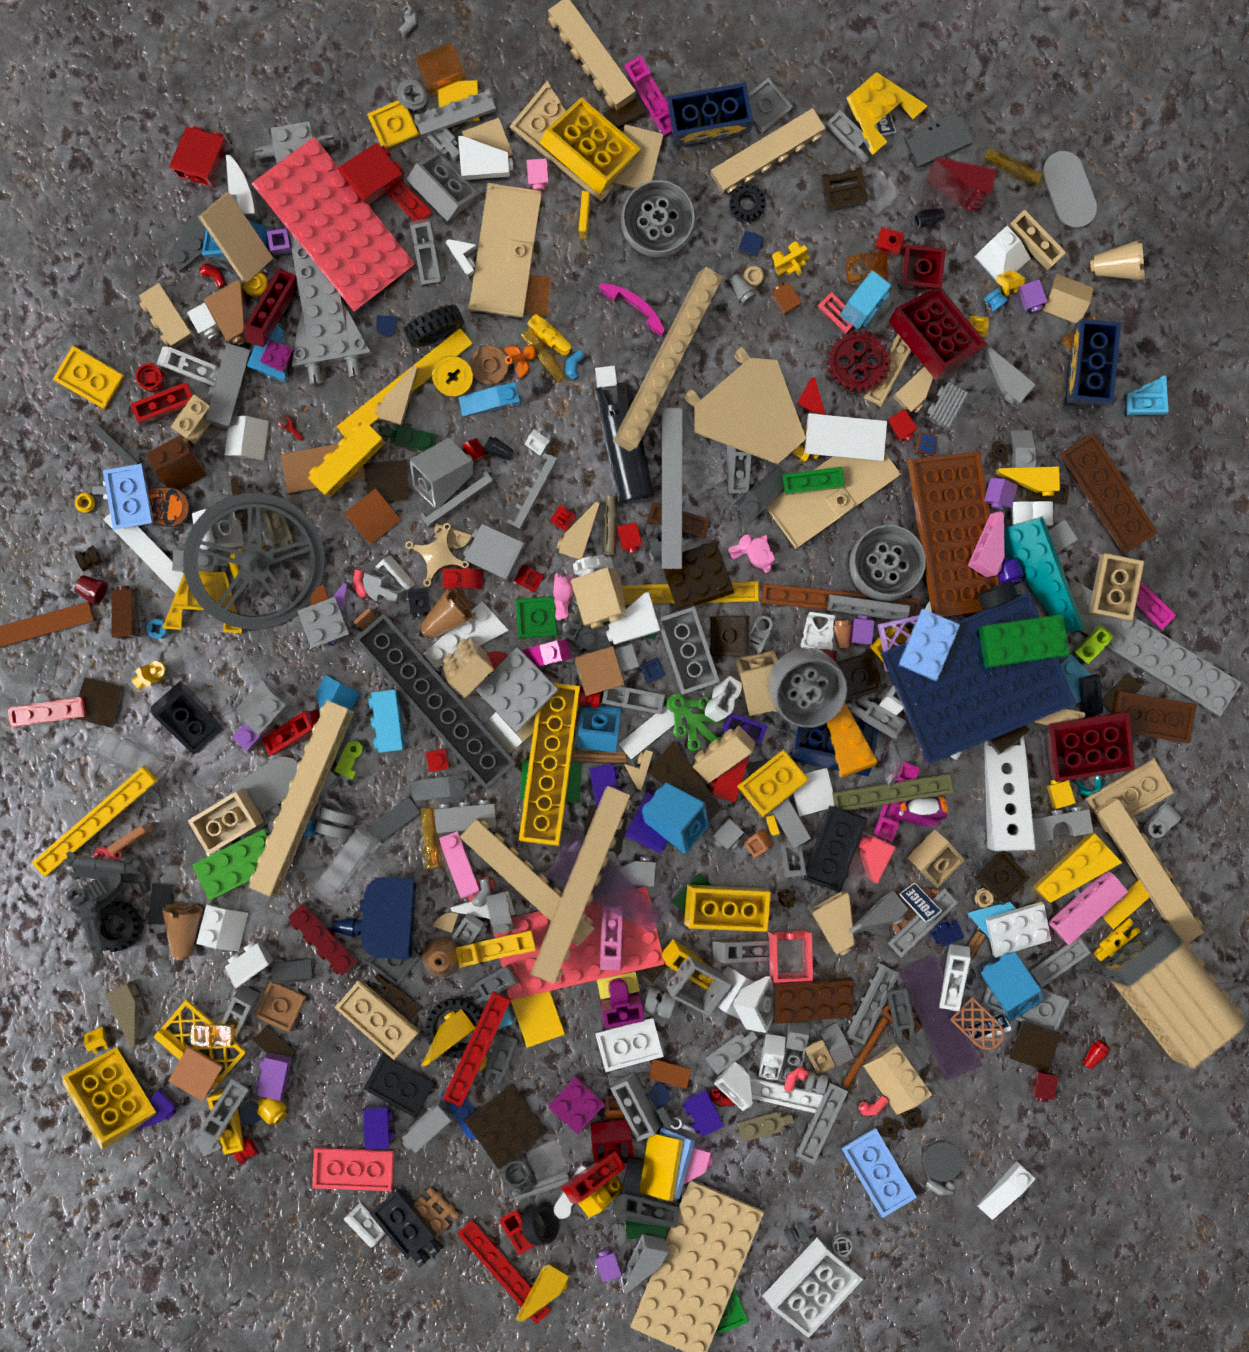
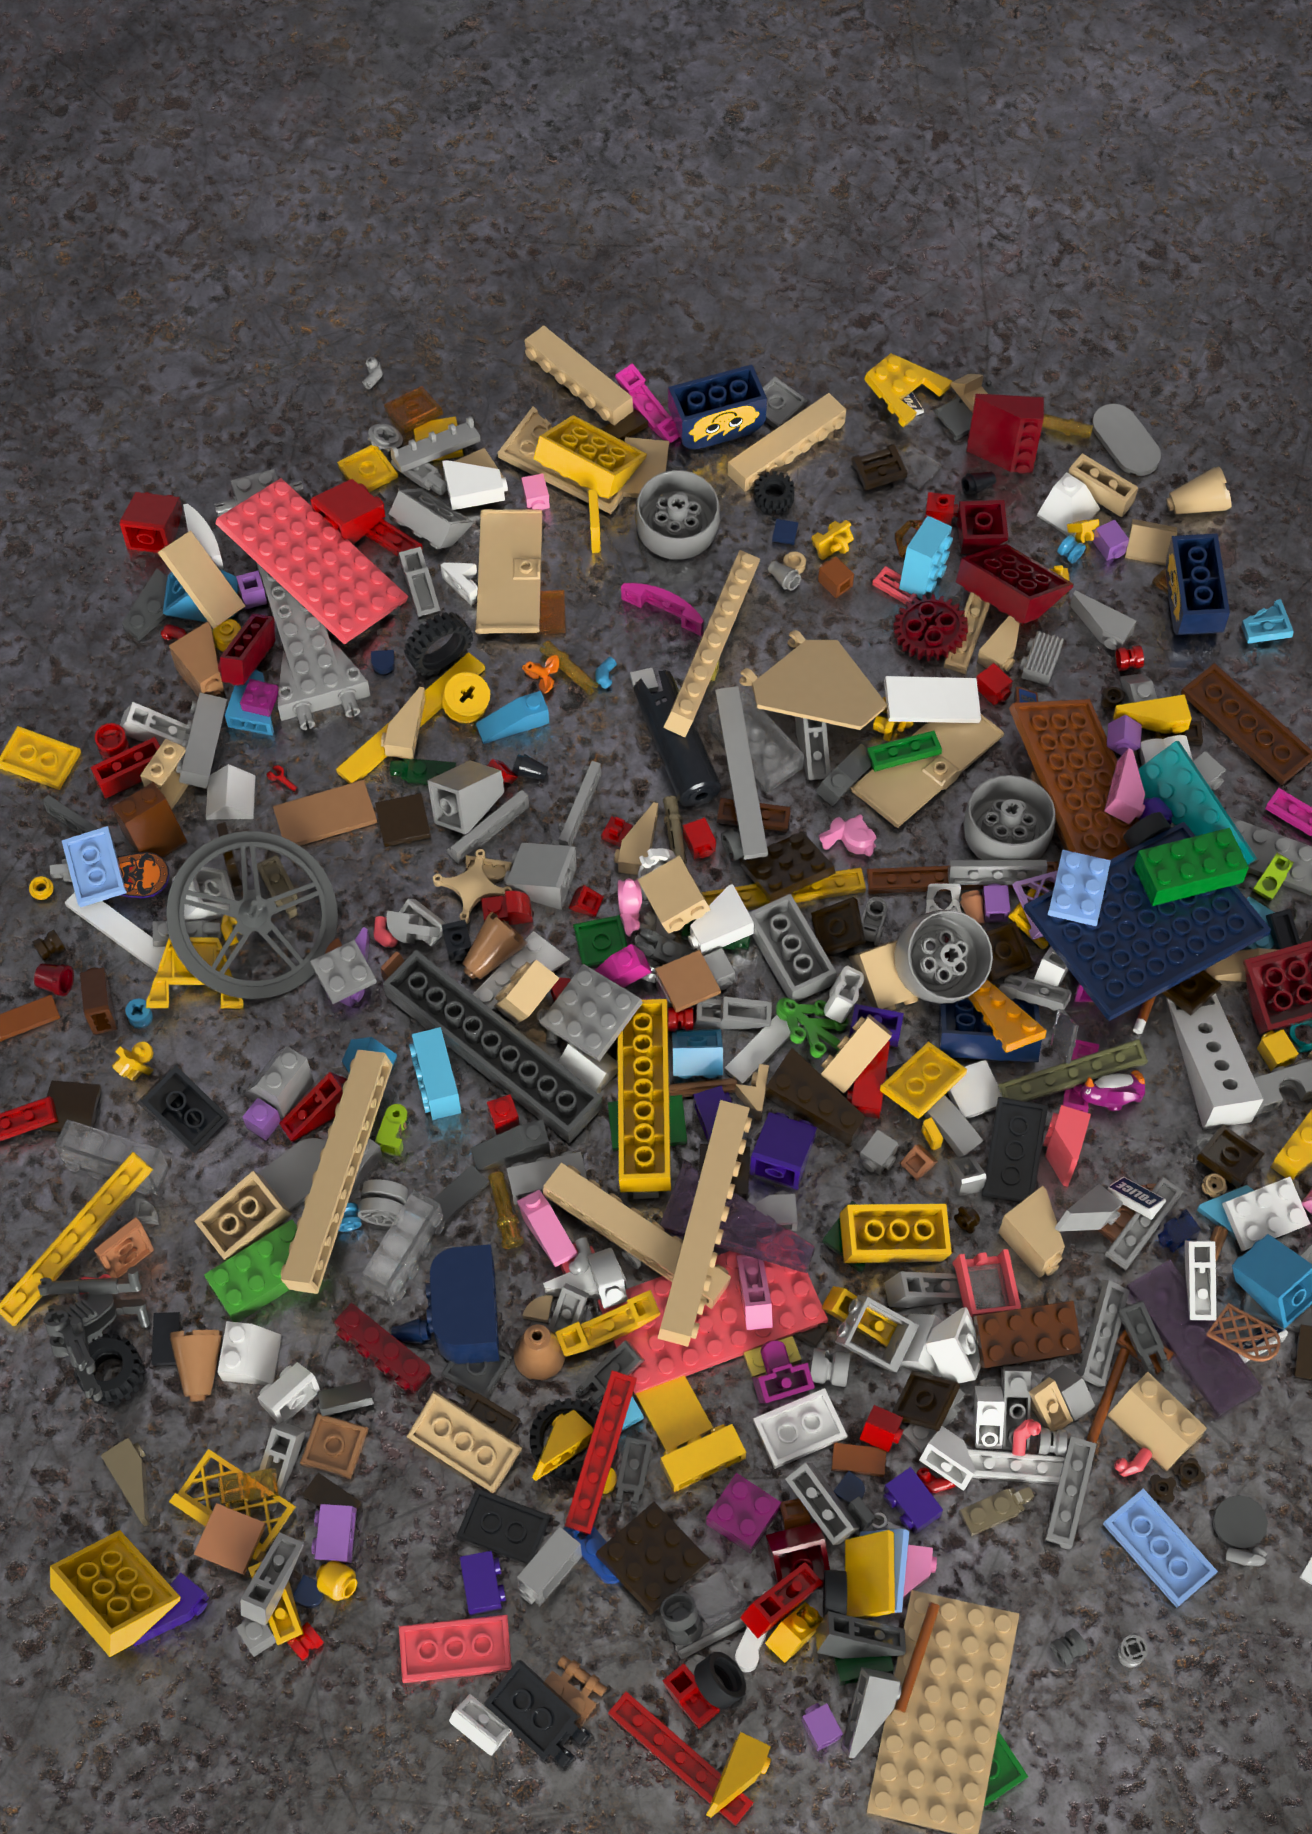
camera: 10 degrees left, 25 degrees down
yellow tile [84,1026,108,1054] -> none
tan brick [139,283,194,349] -> none
white brick [187,303,221,340] -> none
yellow brick [308,421,386,498] -> none
dark orange slope [345,488,402,545] -> none
medium nougat tile [469,345,509,386] -> none
white tile [525,428,551,456] -> none
yellow hinge [528,314,571,356] -> none
dark blue tile [640,657,666,683] -> none
dark azure slope [642,783,709,854] -> none
white slope [763,1238,863,1338] -> none
red slope [796,377,826,415] -> none
light grey hinge [825,110,875,163] -> none
tan slope [907,829,965,889] -> none
tan brick [1088,553,1144,622] -> none
none -> yellow brick [660,1424,746,1493]
none -> red brick [859,1405,904,1452]
none -> dark brown tile [892,1370,960,1431]
none -> dark orange bar [895,1602,940,1713]
none -> tan slope [951,374,988,412]
none -> red wheel [1115,645,1144,671]

